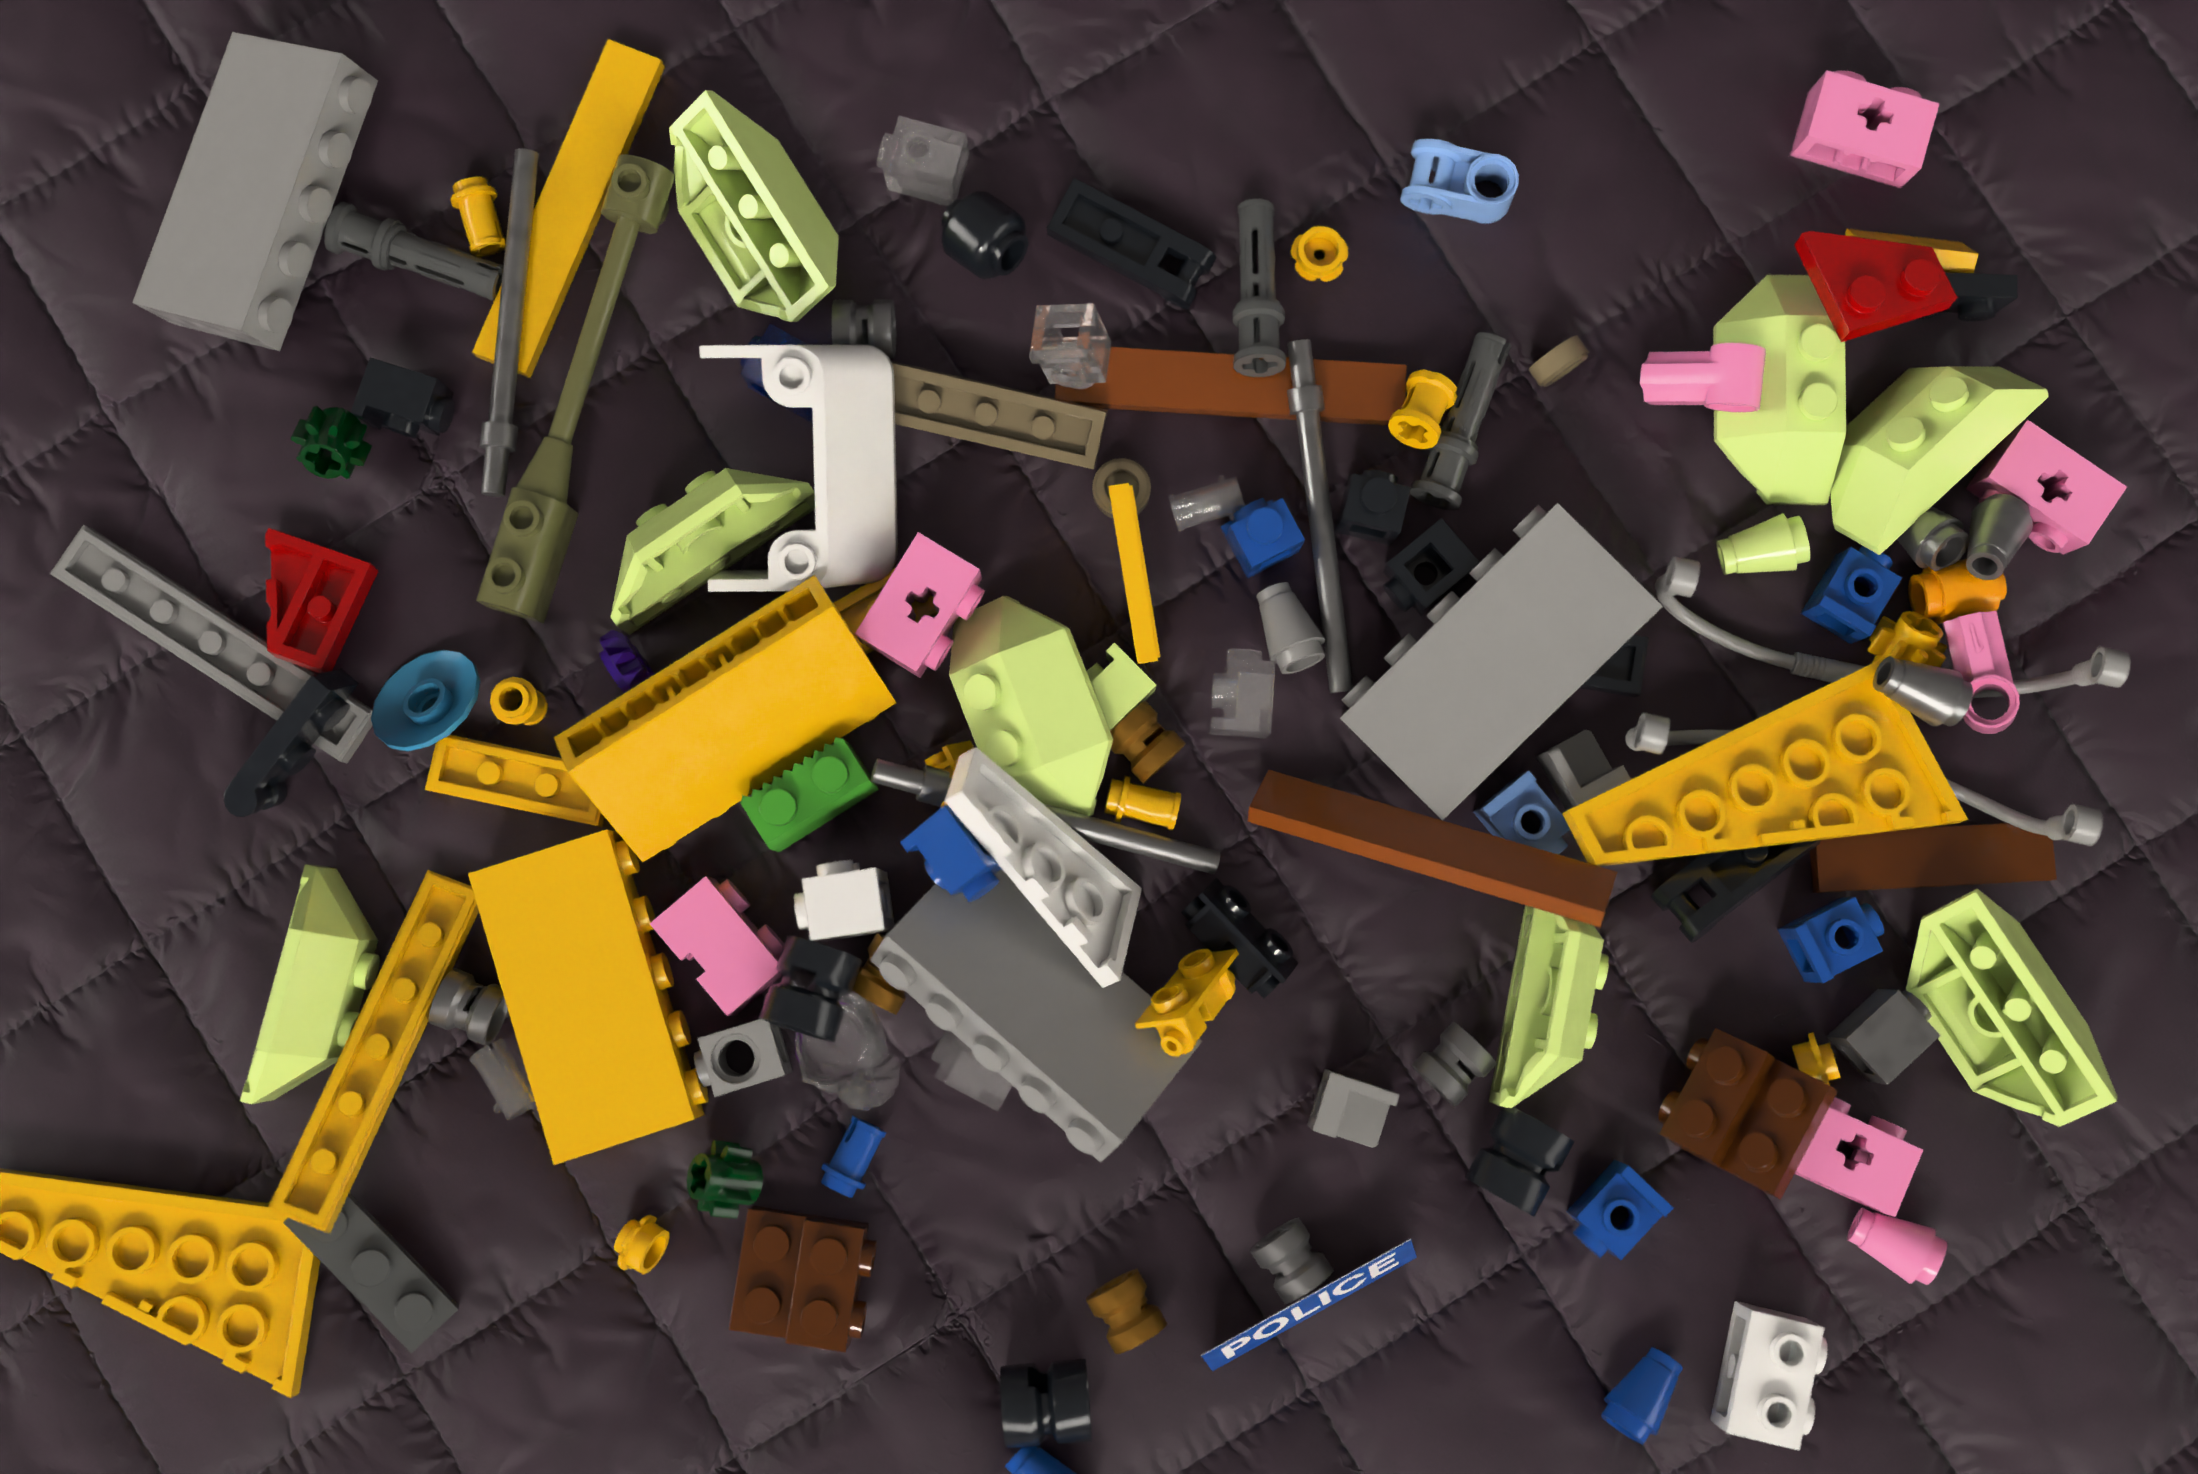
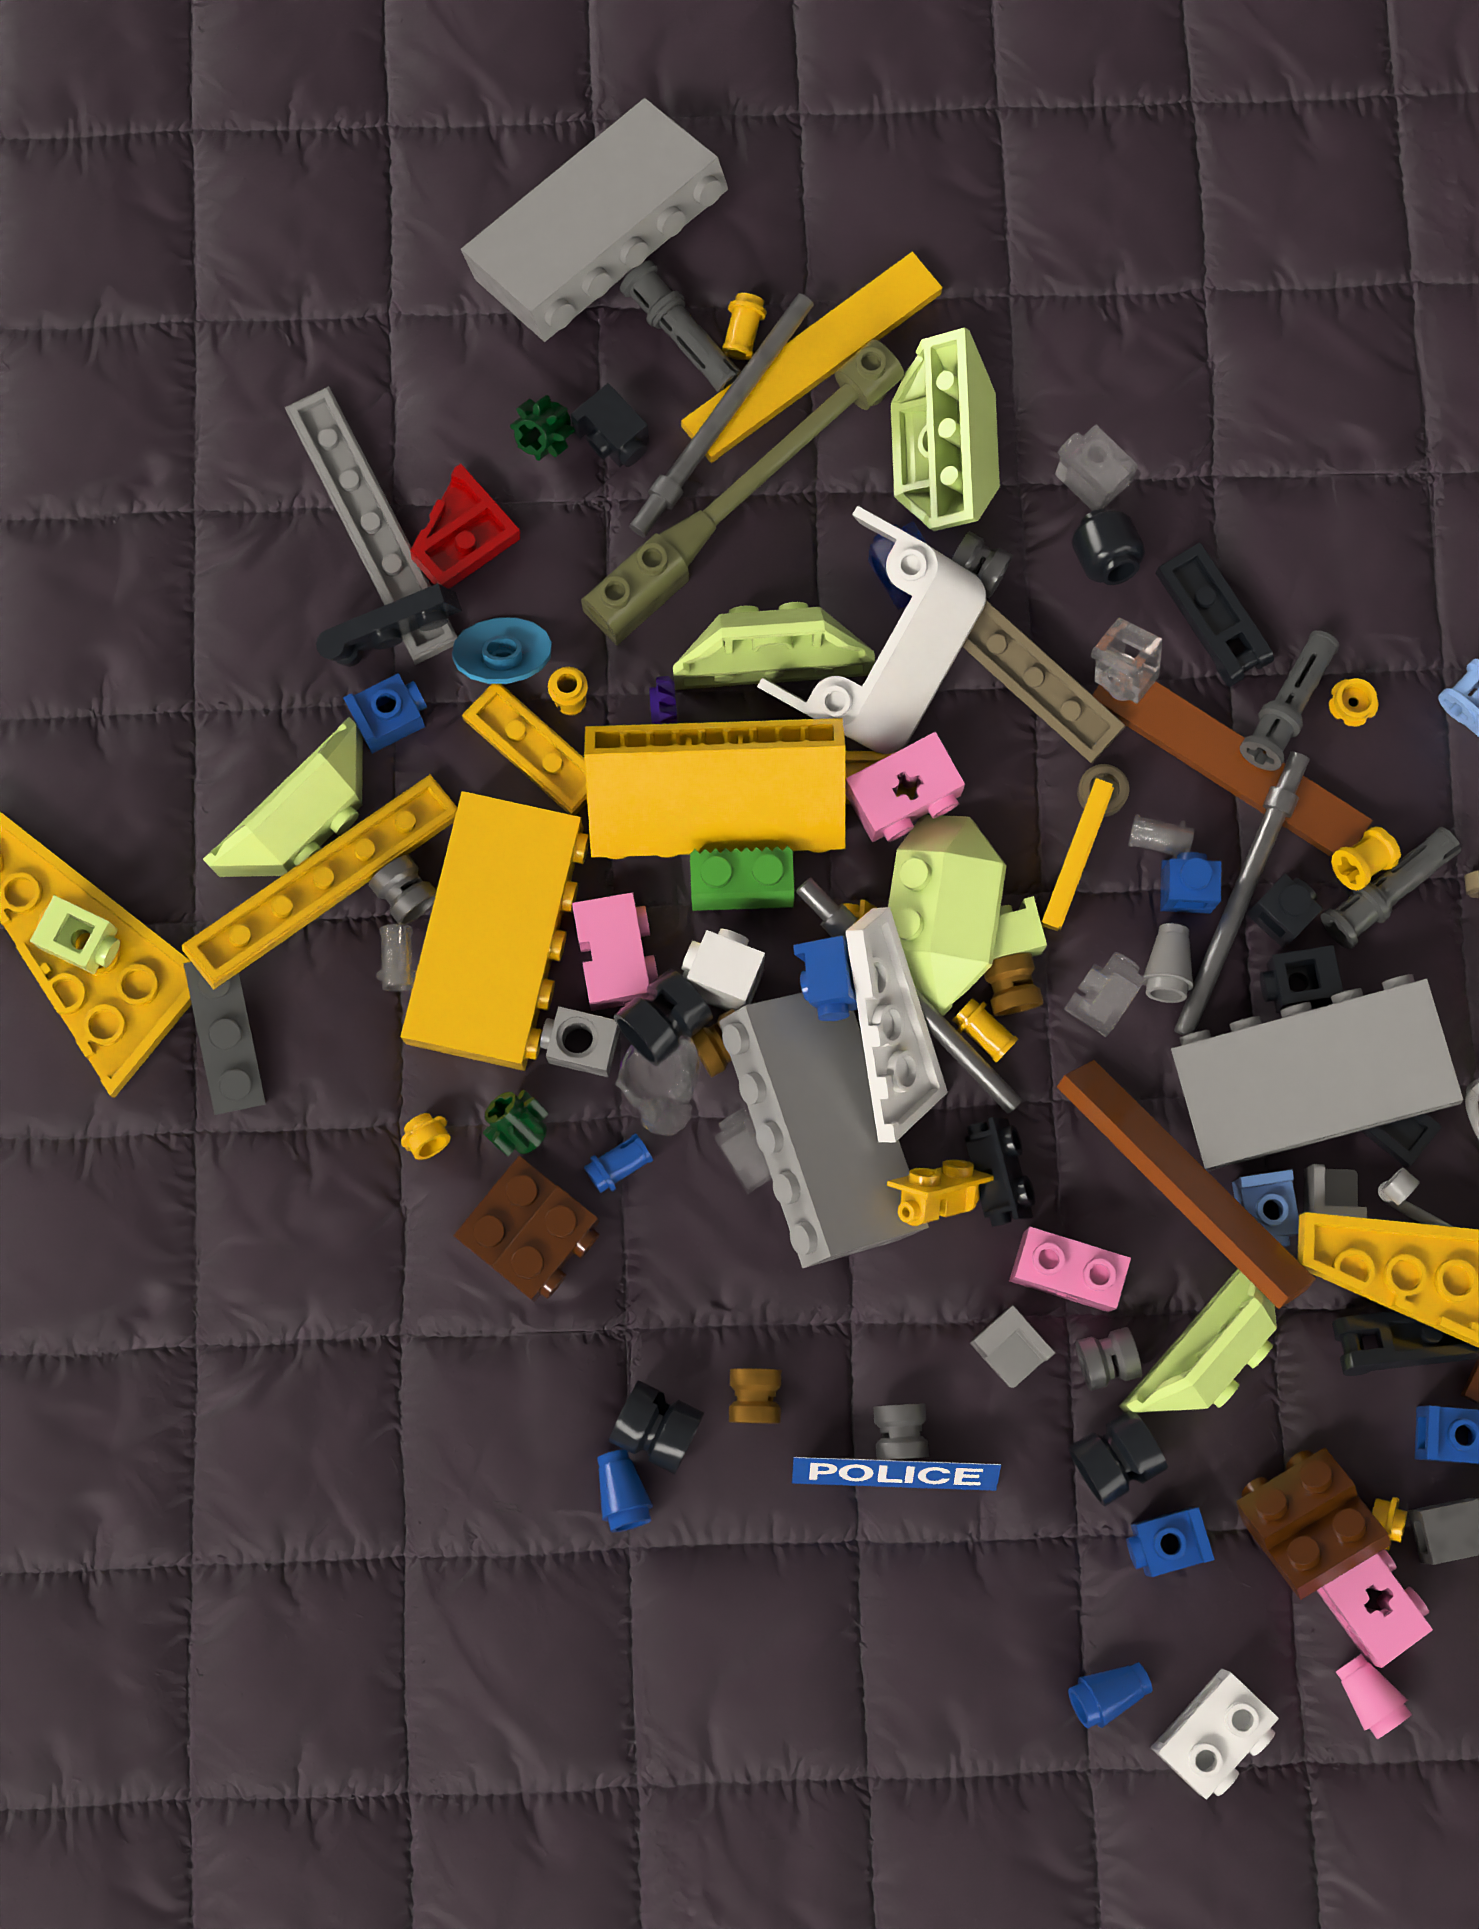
camera: 30 degrees right, 5 degrees down
none -> yellowish green brick [30,895,120,975]
none -> blue brick [343,673,427,754]
none -> bright pink brick [1009,1227,1131,1312]

